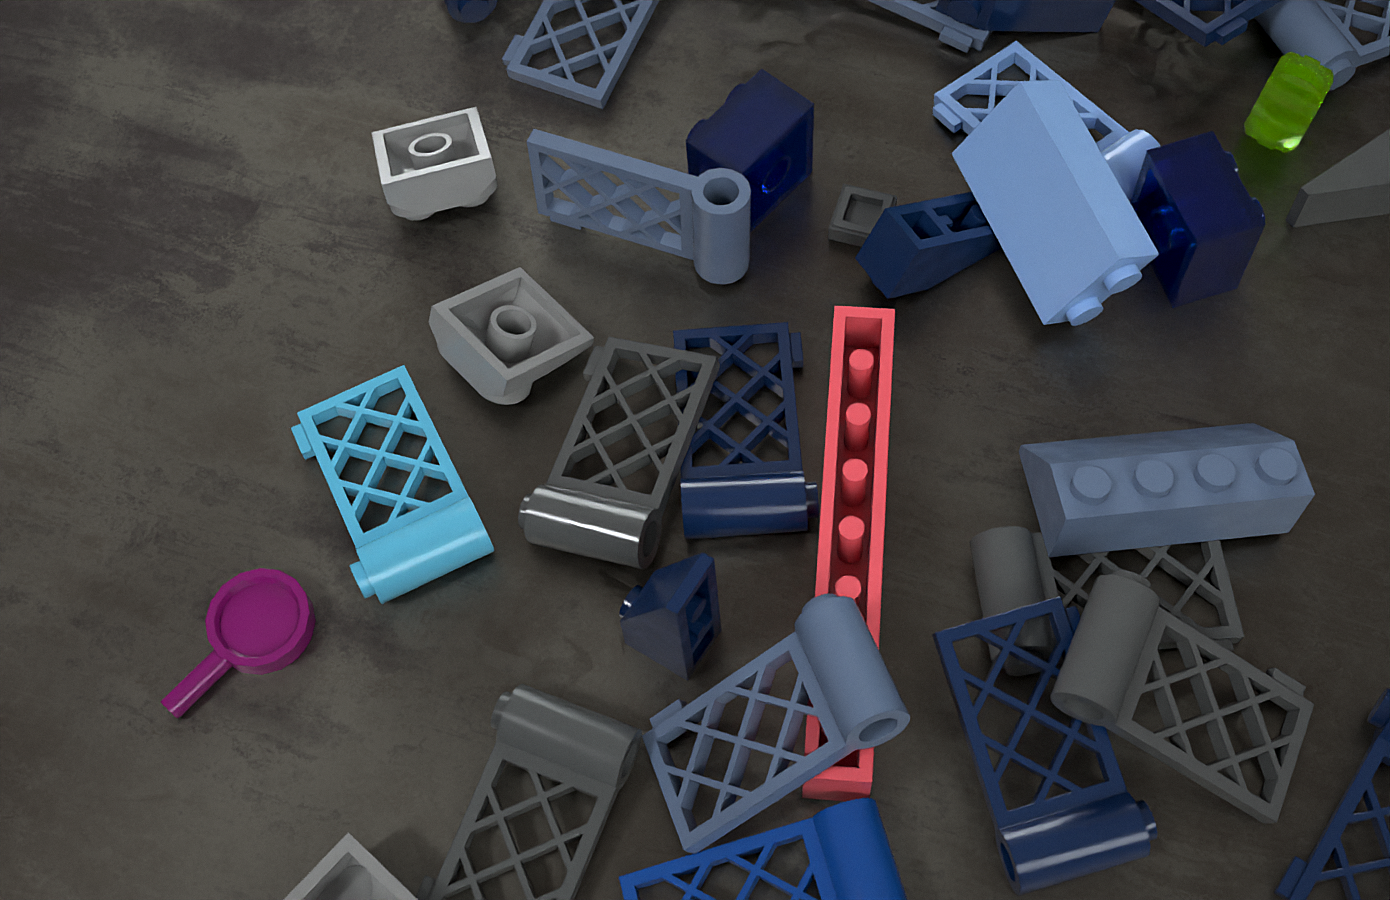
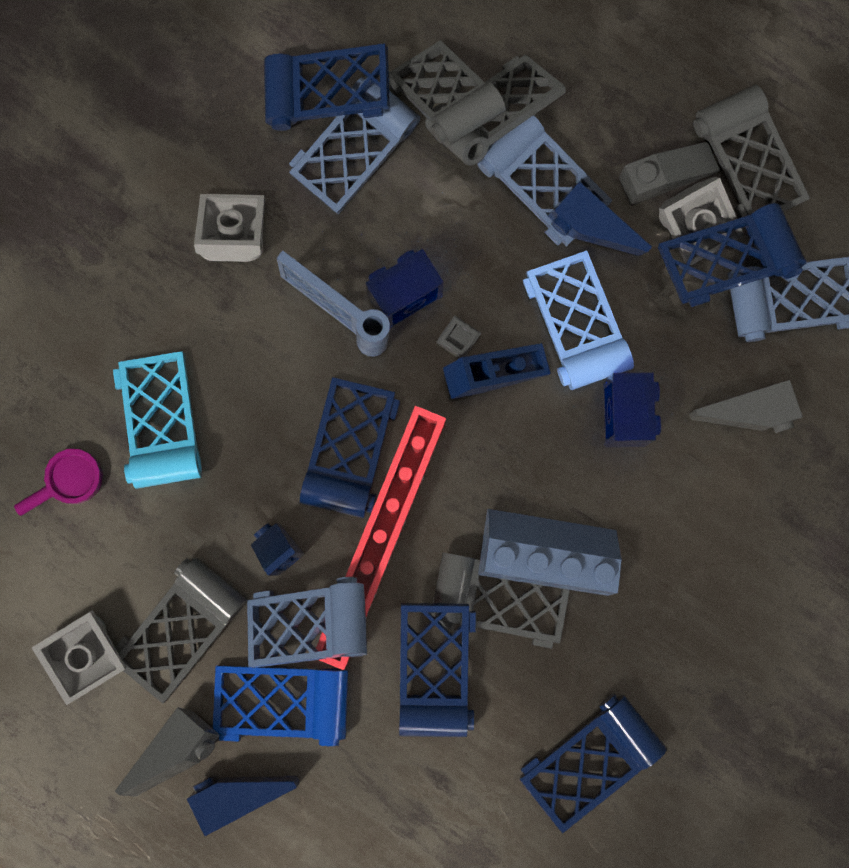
camera: 10 degrees right, 20 degrees up
light grey slope [428,267,594,405] -> none
dark grey piece [518,337,720,569] -> none
light blue brick [951,80,1159,326] -> none
dark grey piece [1051,570,1314,824] -> none
clear neon green gear [1244,51,1334,153] -> none

